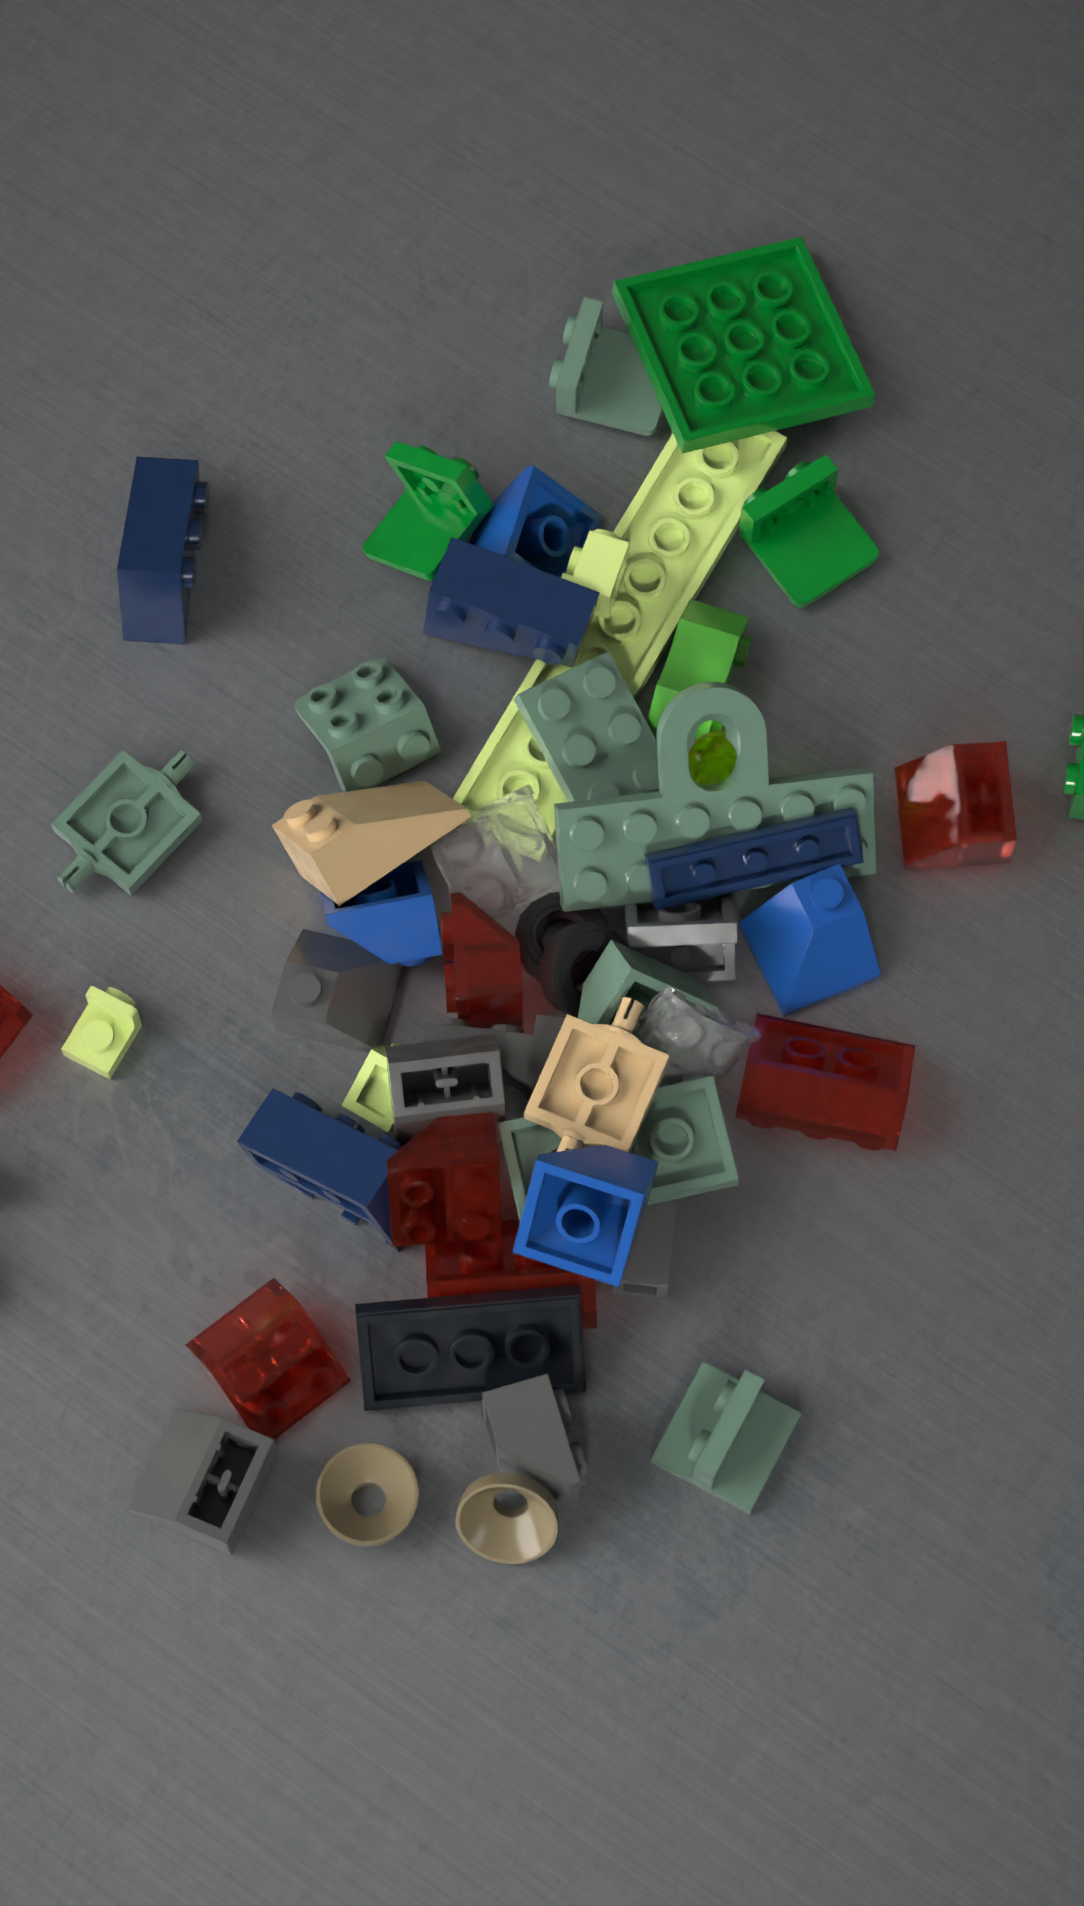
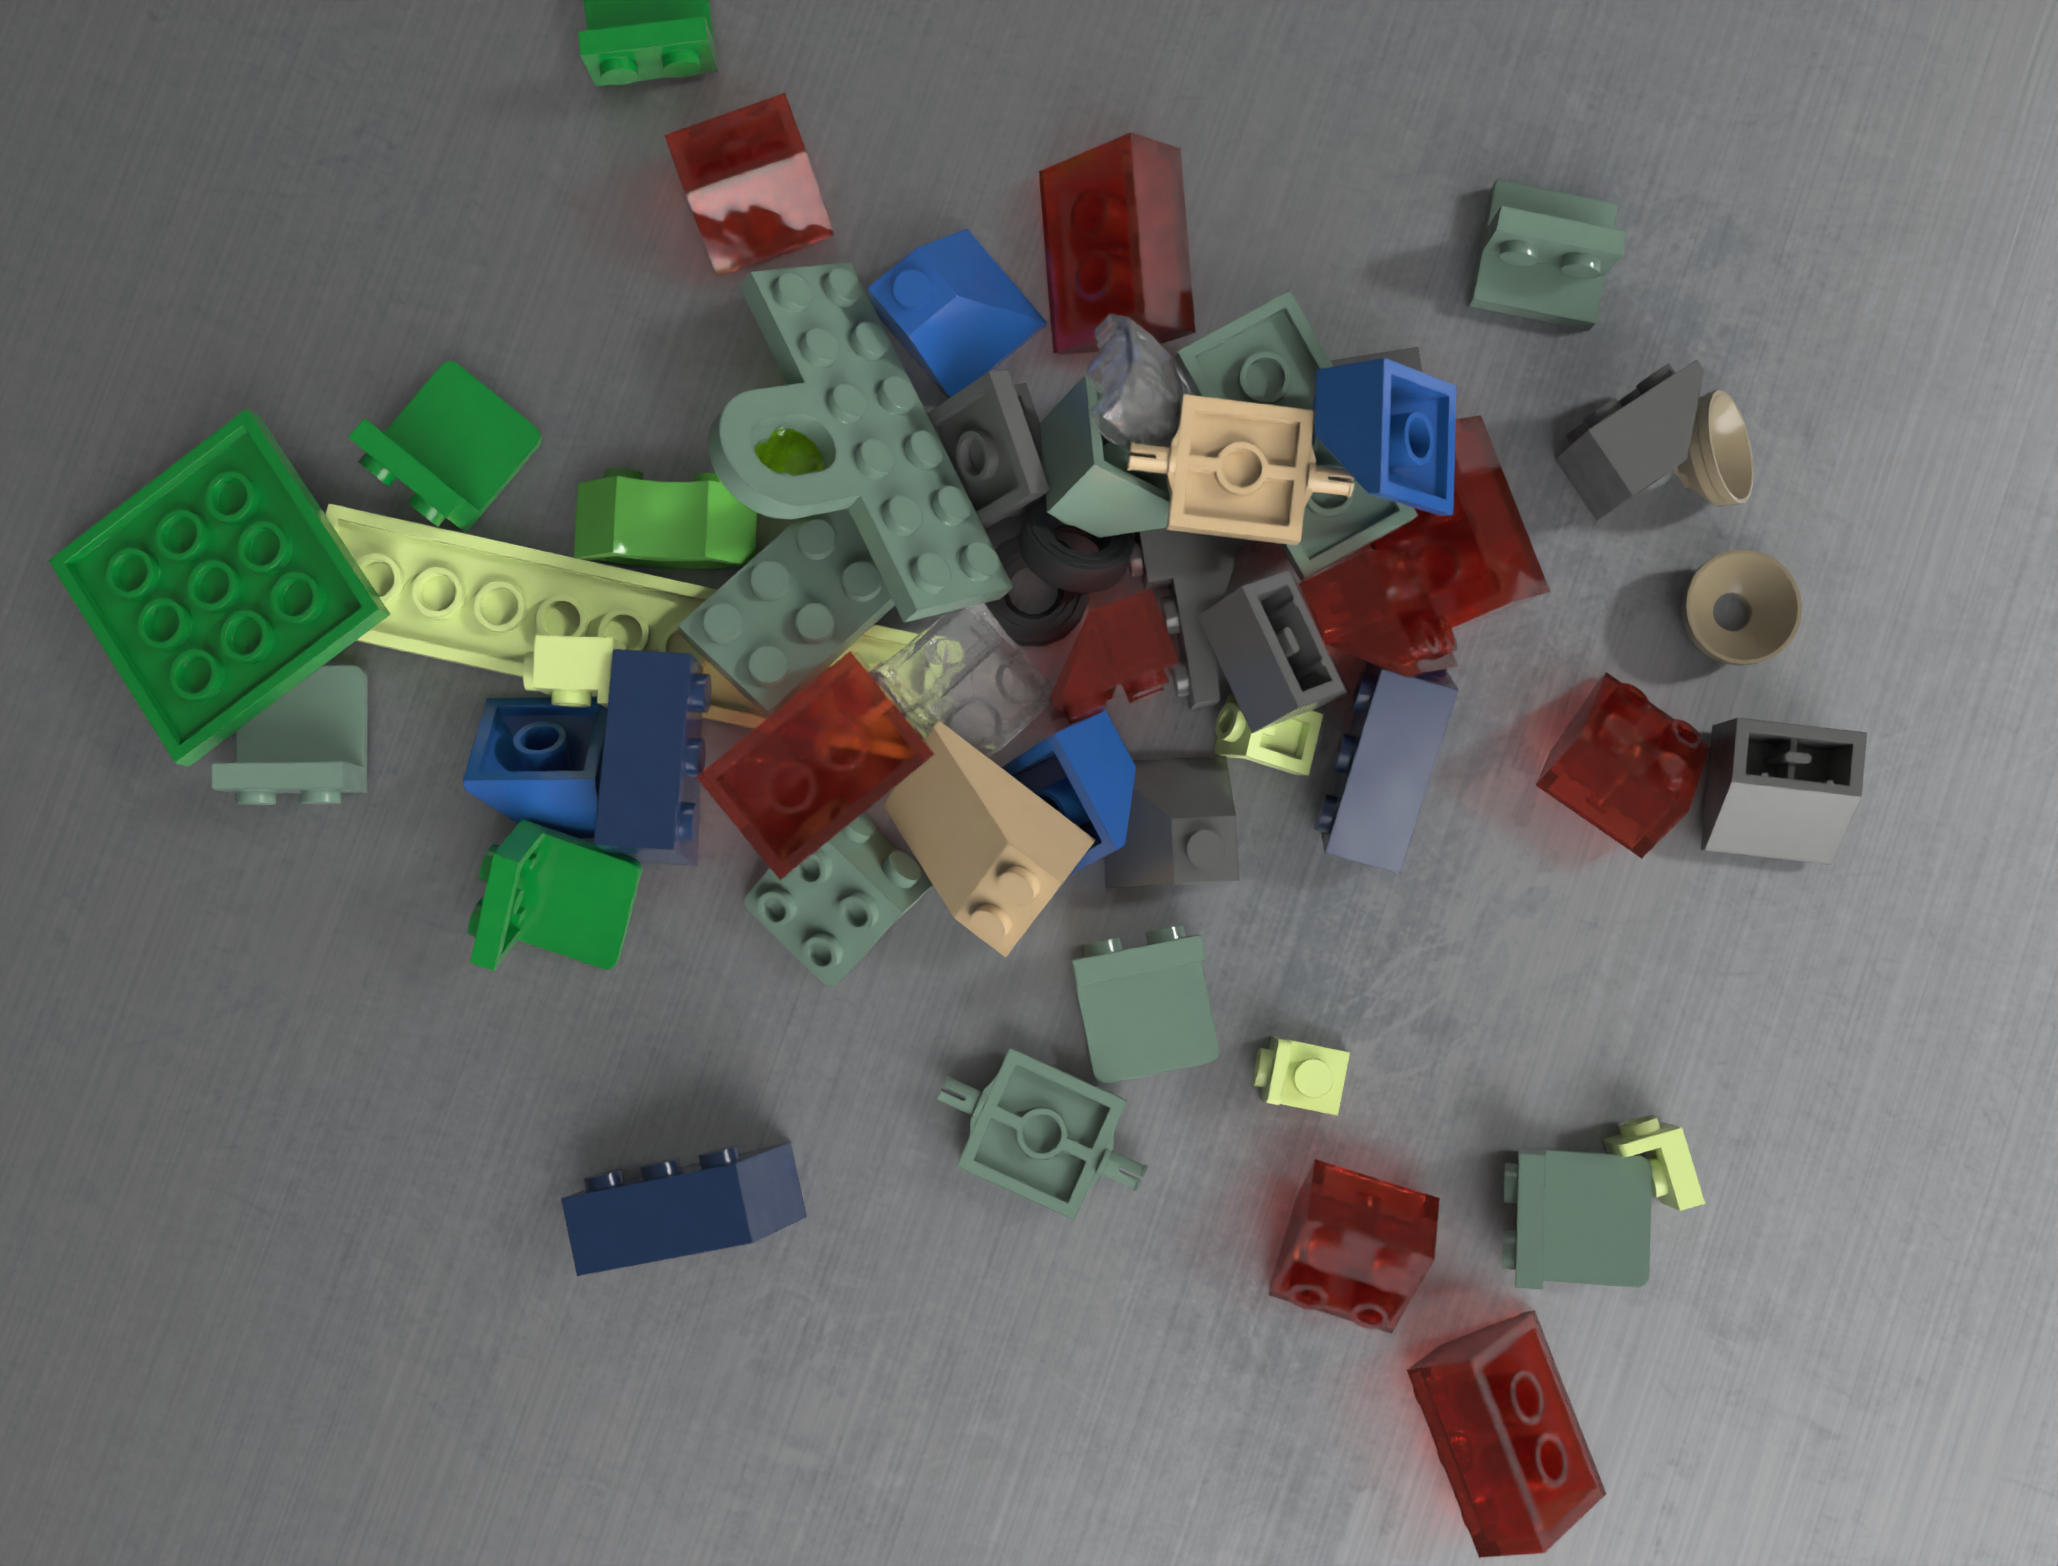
camera: 110 degrees left, 15 degrees up
black tile [355,1285,586,1411] -> none
dark blue tile [644,807,864,910] -> none
none -> clear red slope [696,651,935,880]
none -> sand green bracket [1071,925,1220,1084]

